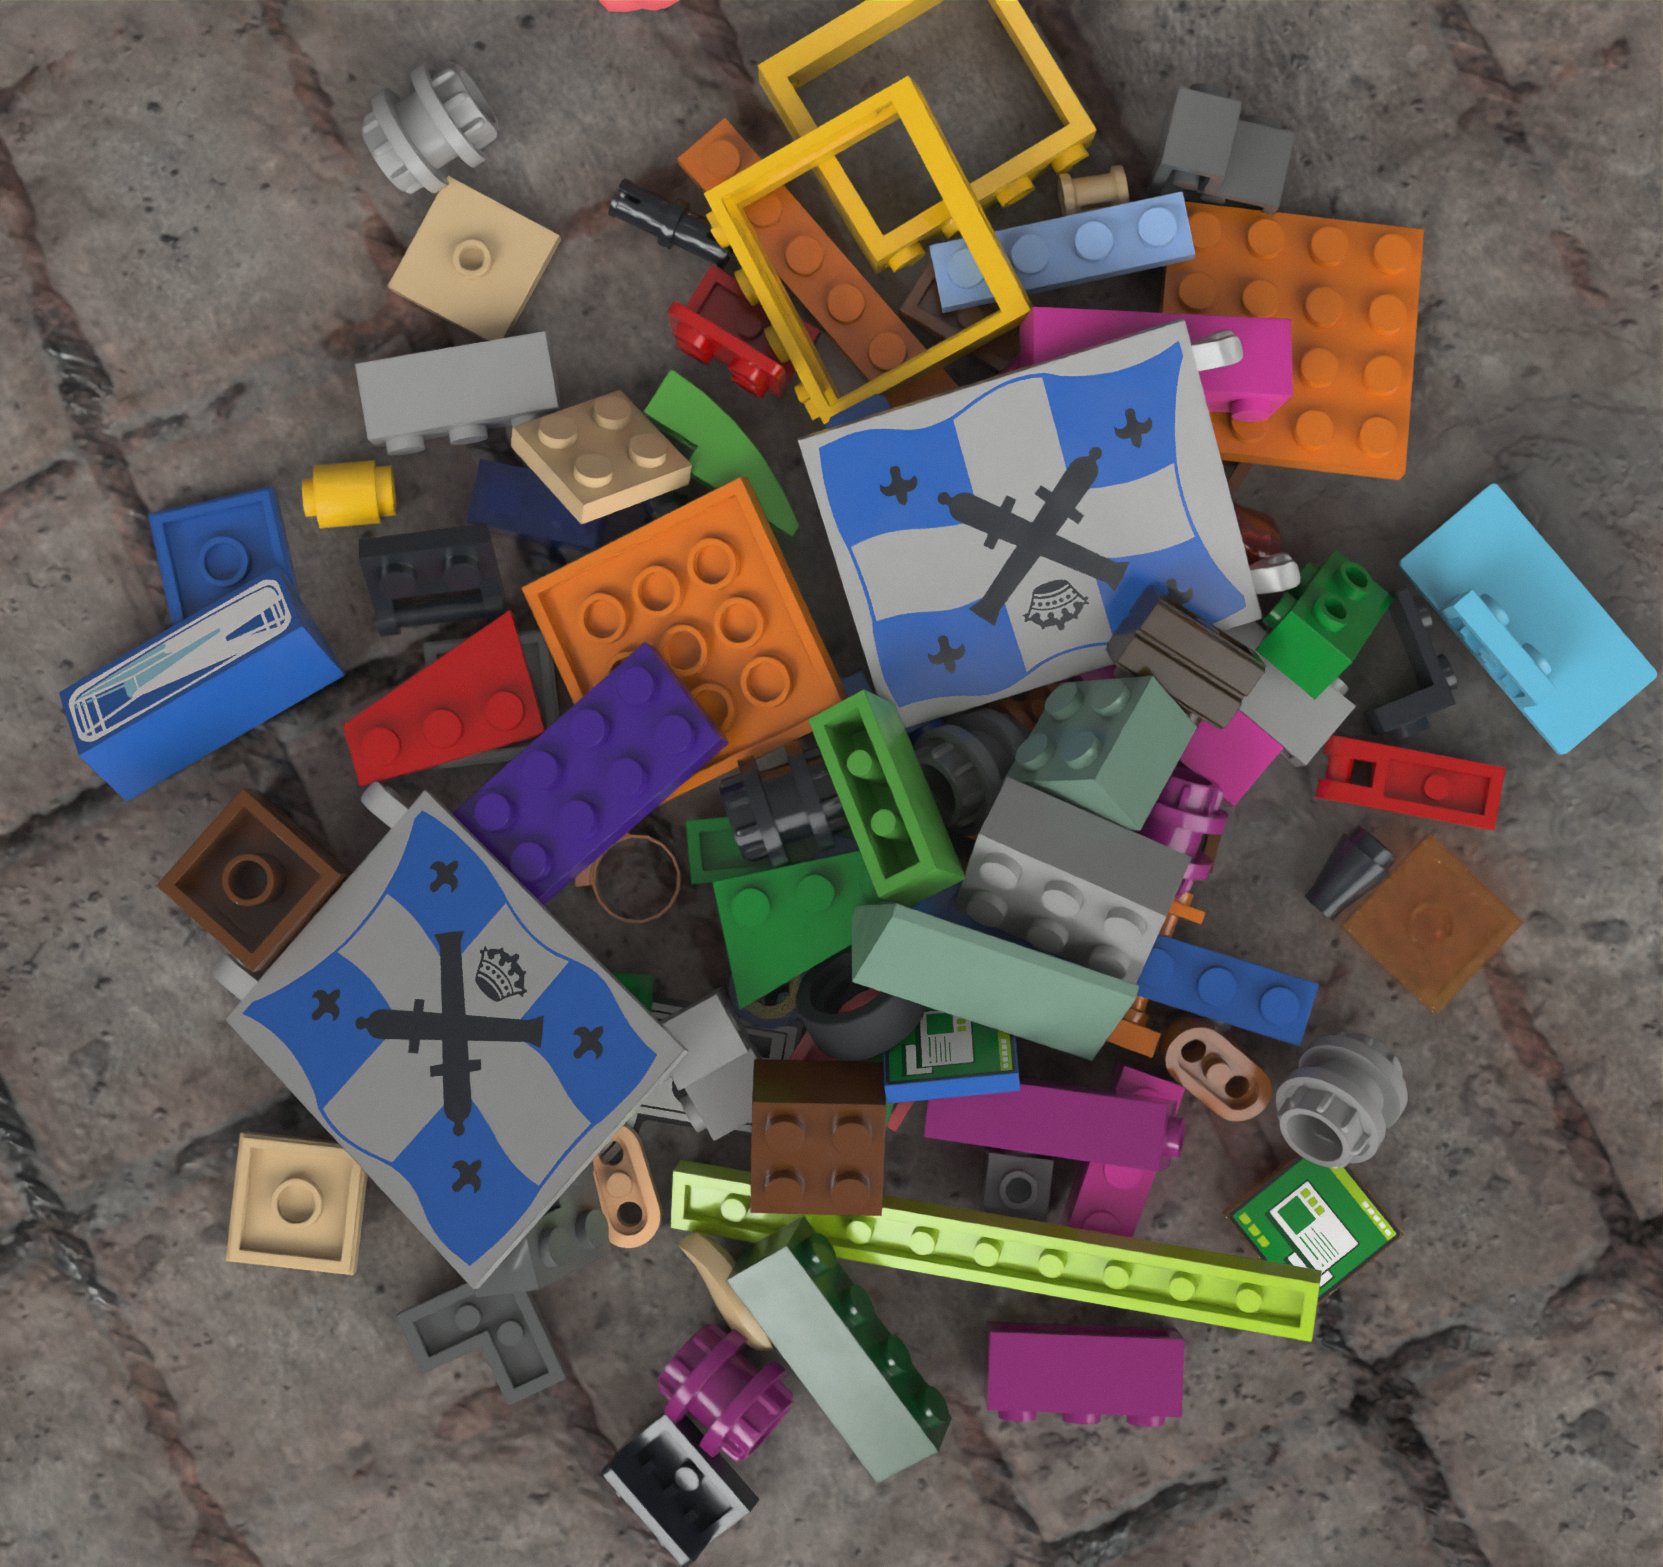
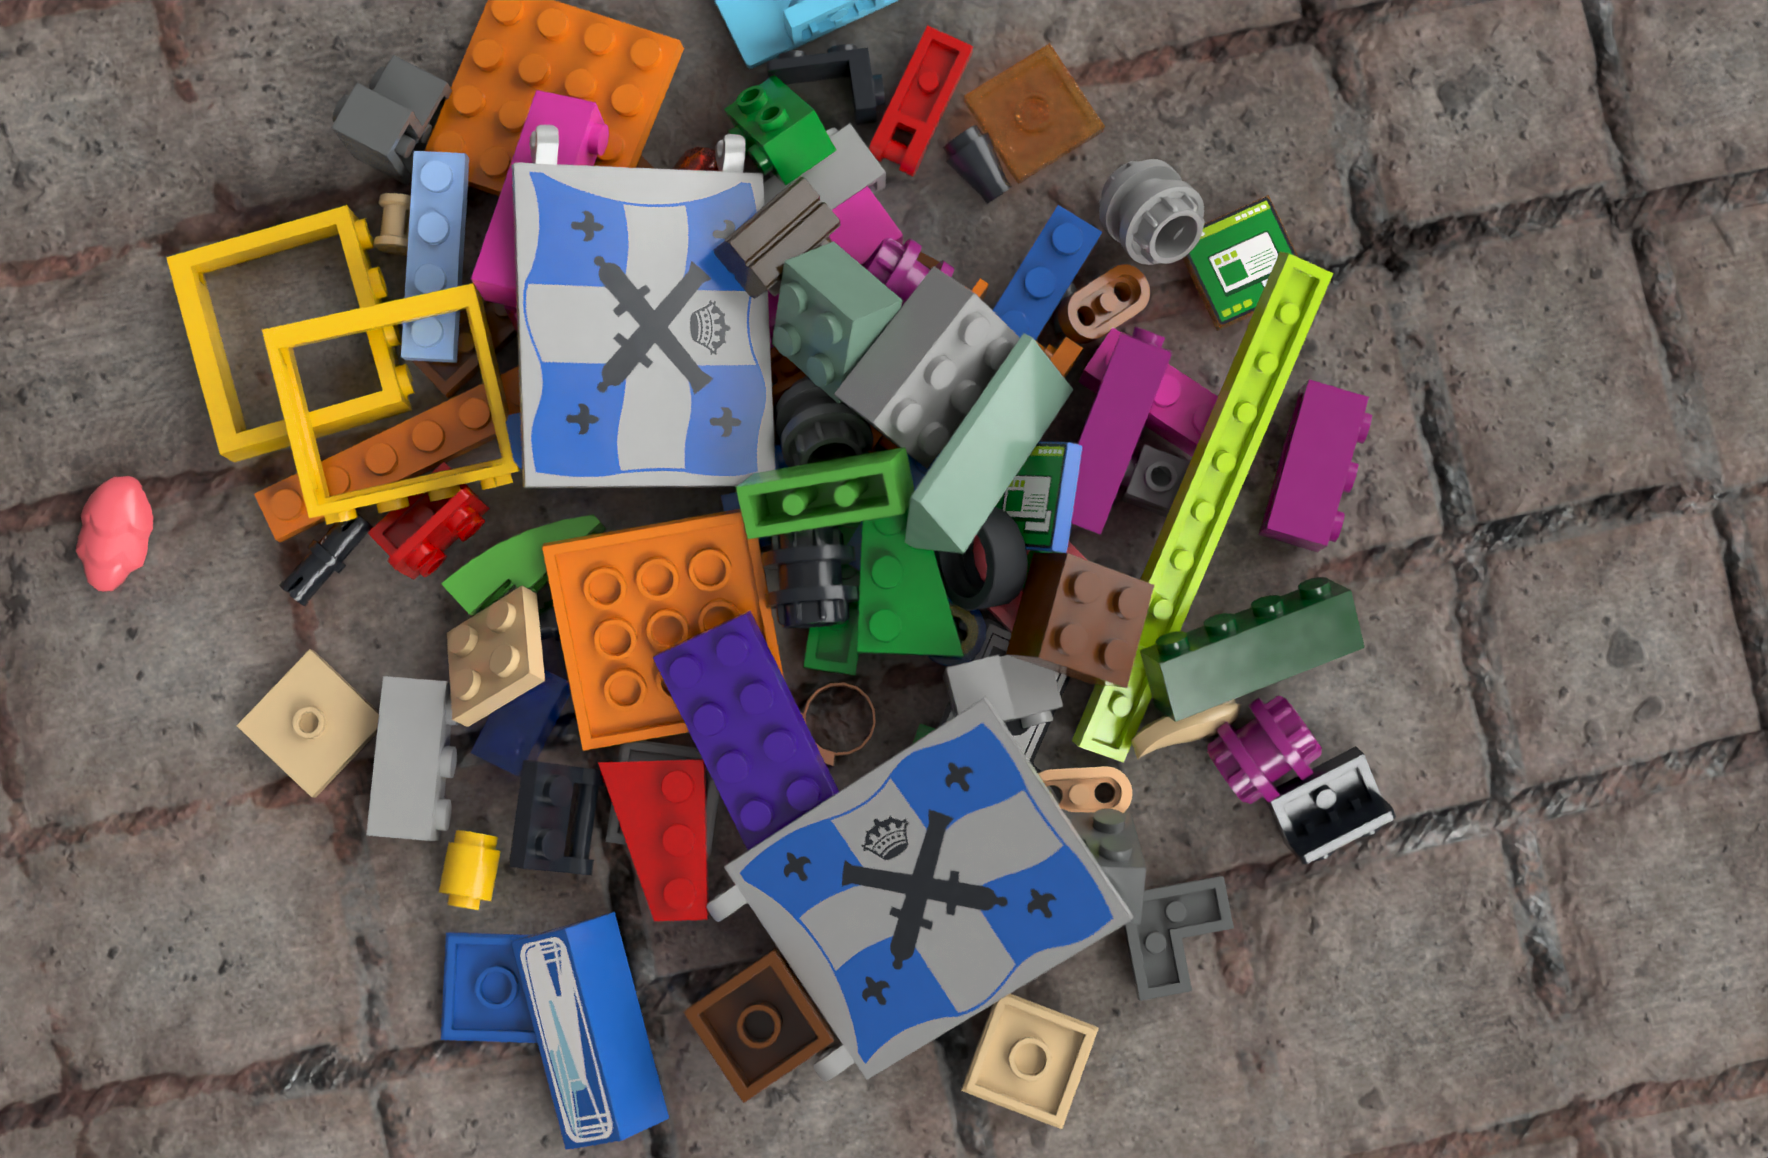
camera: 80 degrees left, 5 degrees down
light grey piece [361,61,500,194] -> none

